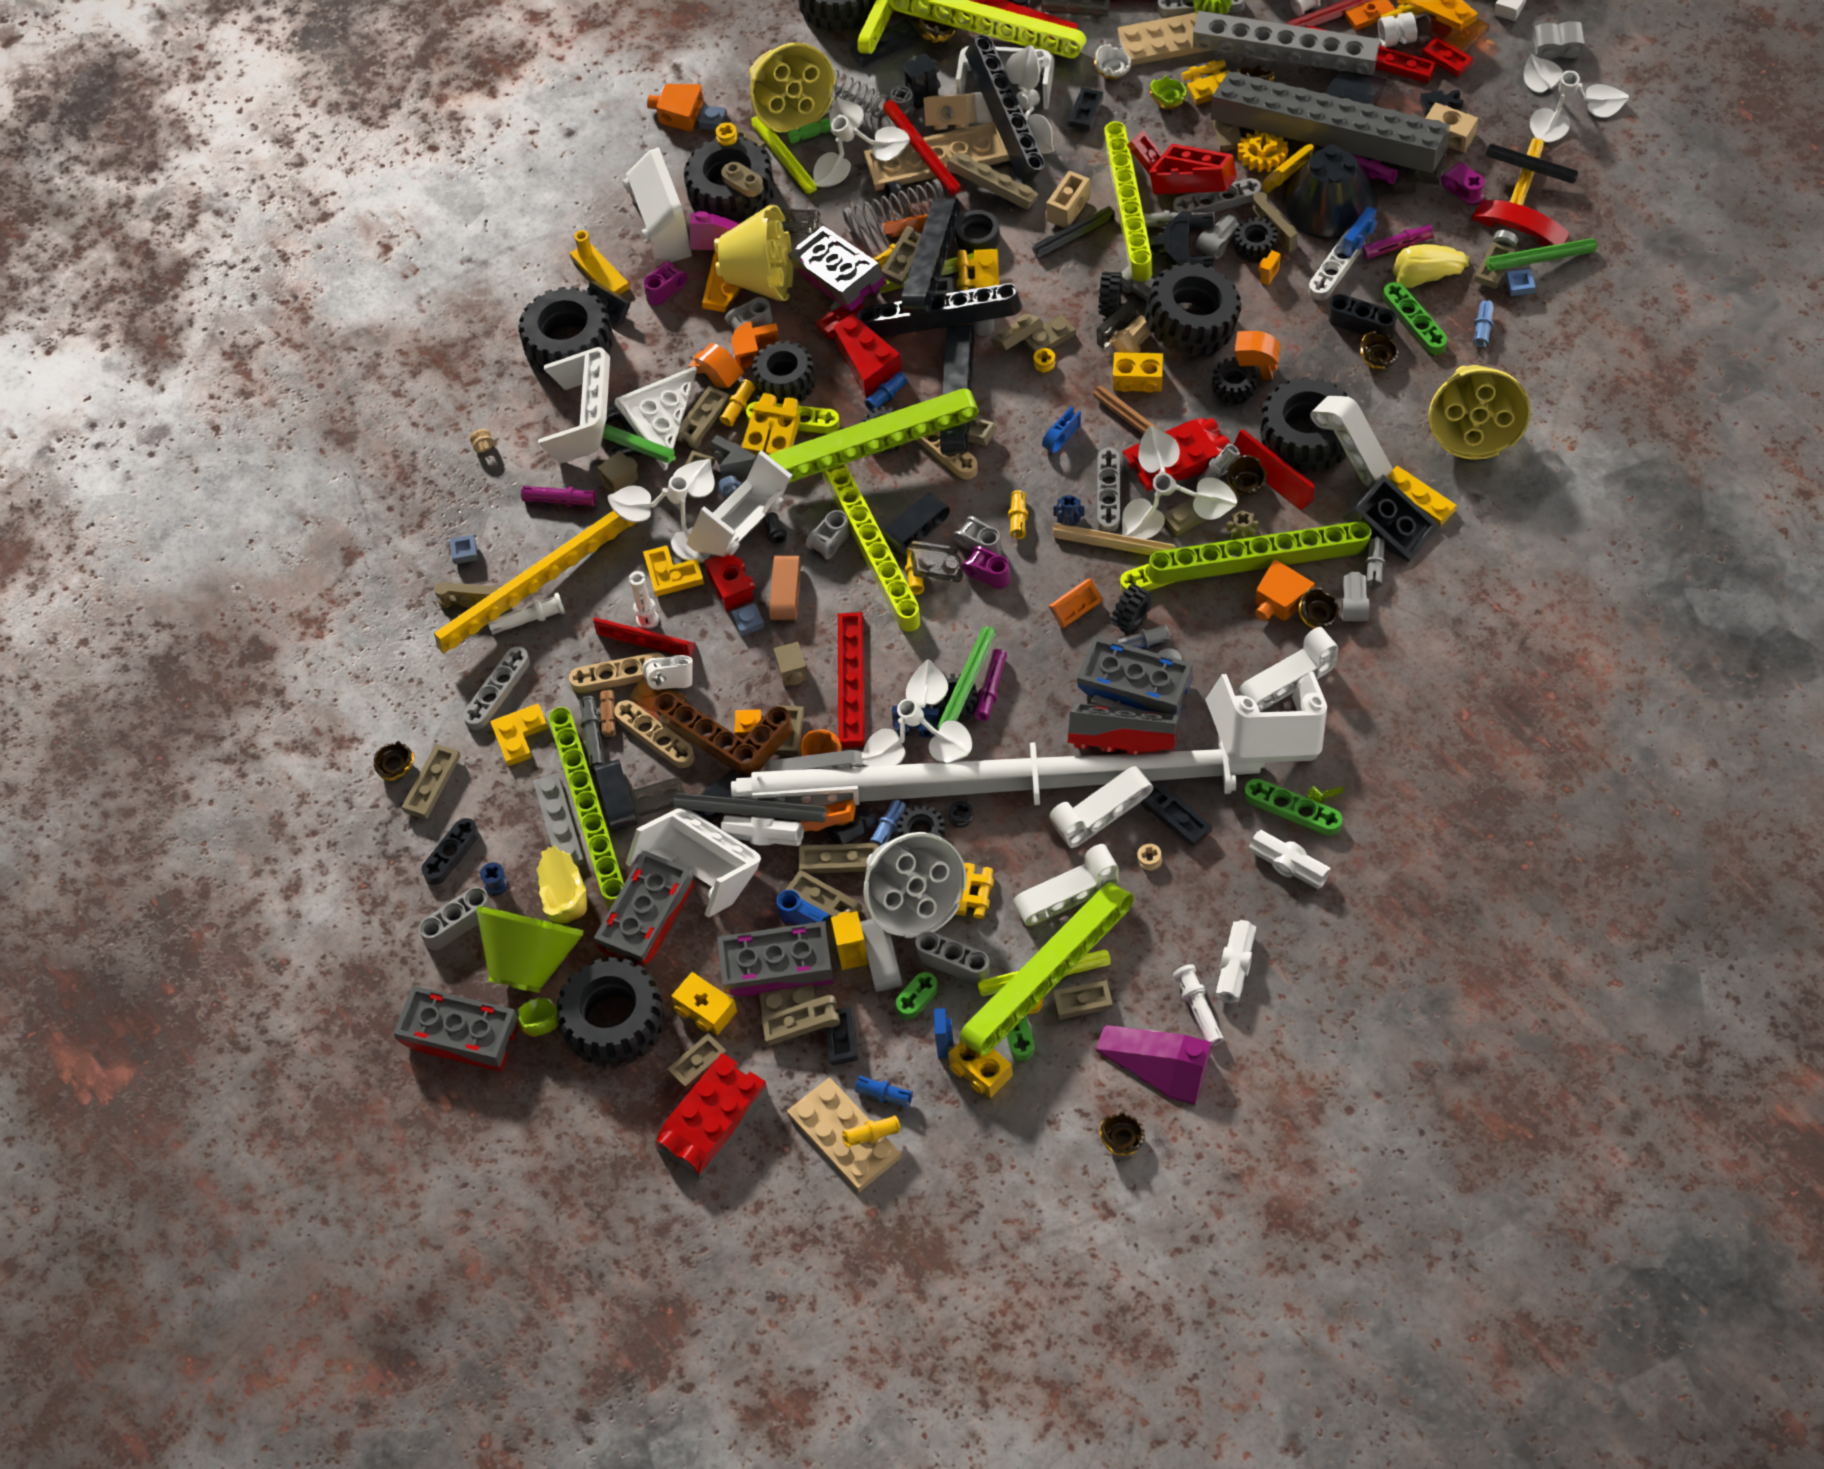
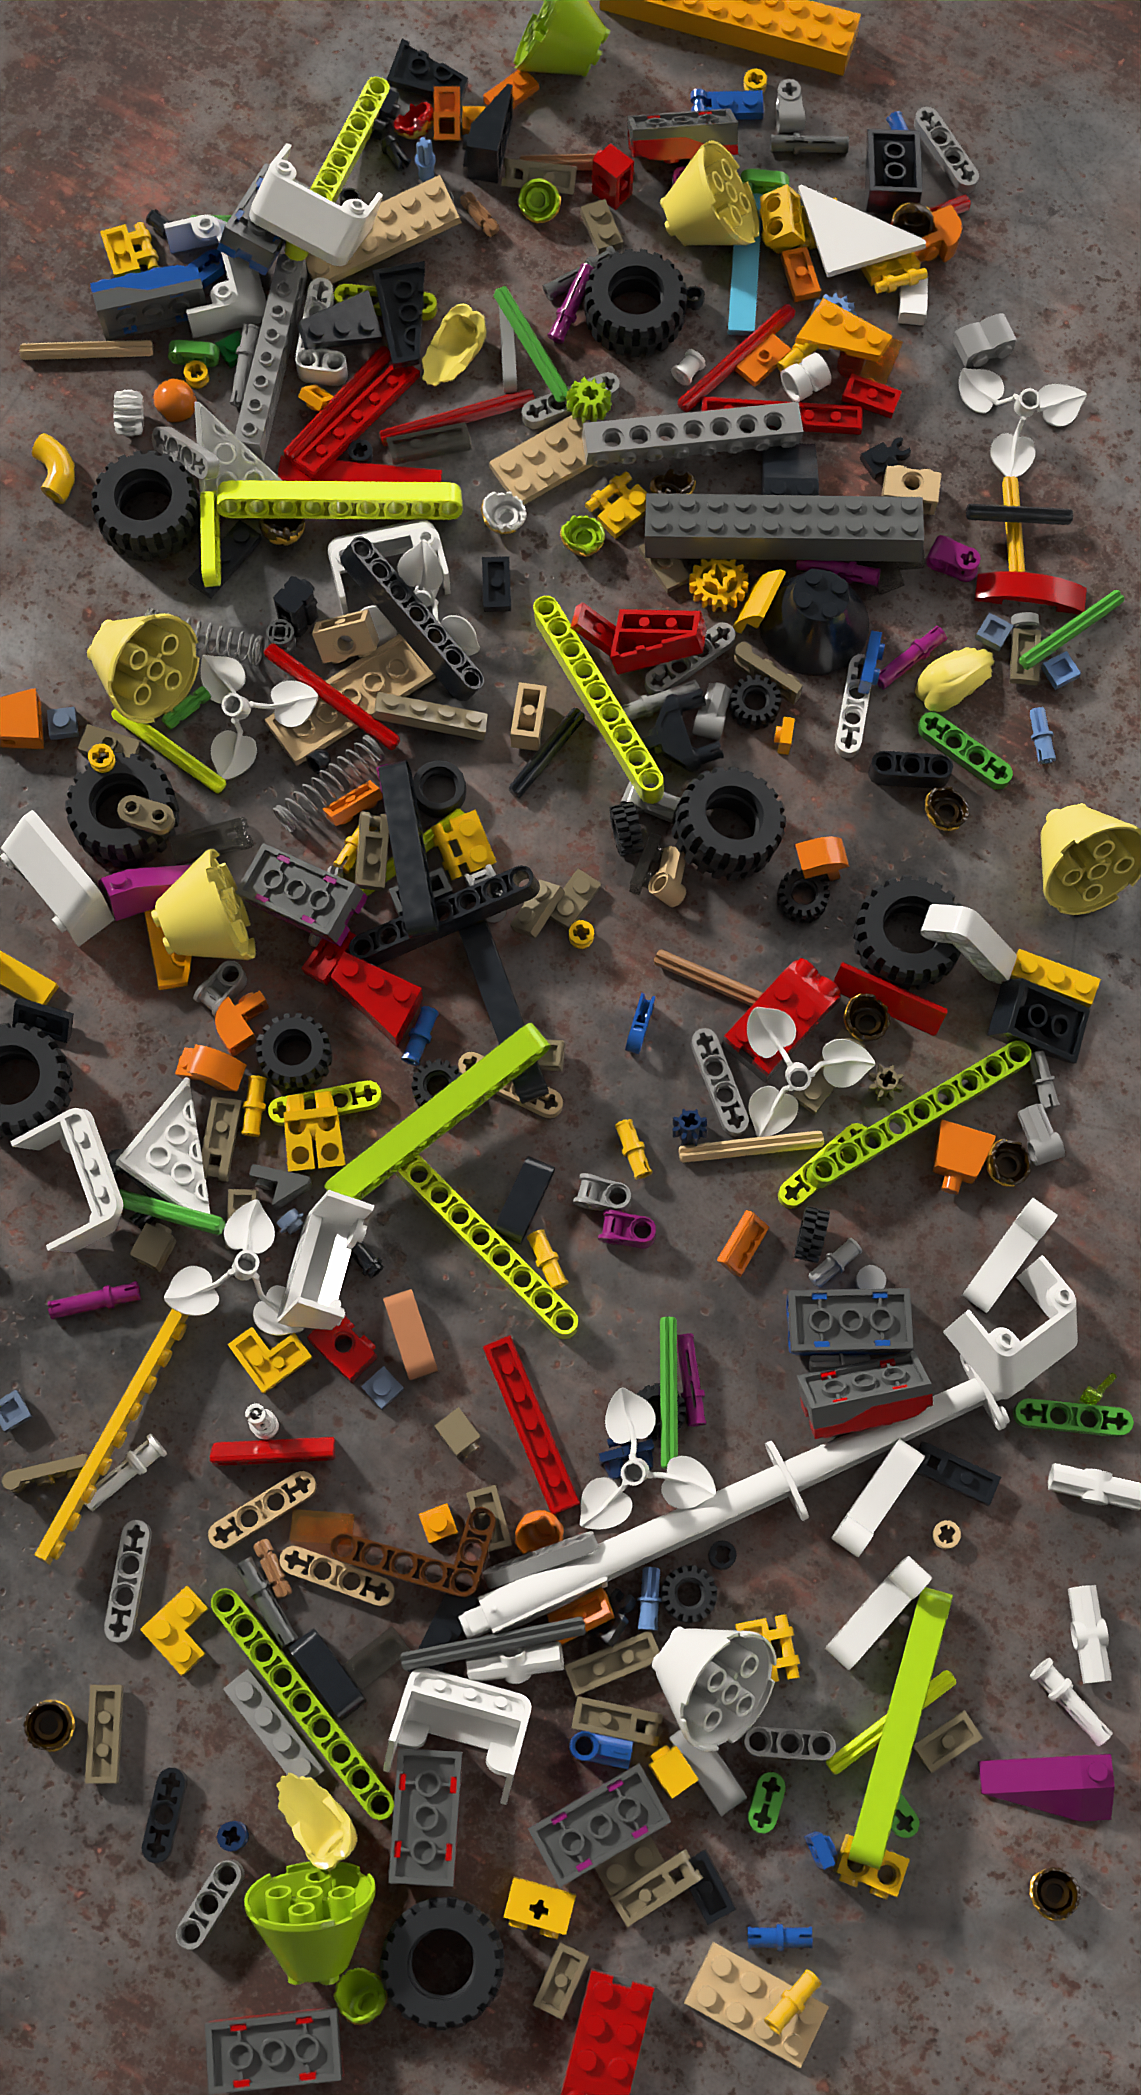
camera: 30 degrees left, 15 degrees up
white piece [642,655,693,690] -> none
magenta piece [643,261,688,305] -> none
light grey piece [806,510,850,559] -> none
clear smoke plate [909,541,963,582] -> none
yellow brick [1113,352,1163,392] -> none
light grey pin [1197,443,1240,481] -> none
none -> sand blue plate [975,613,1014,652]

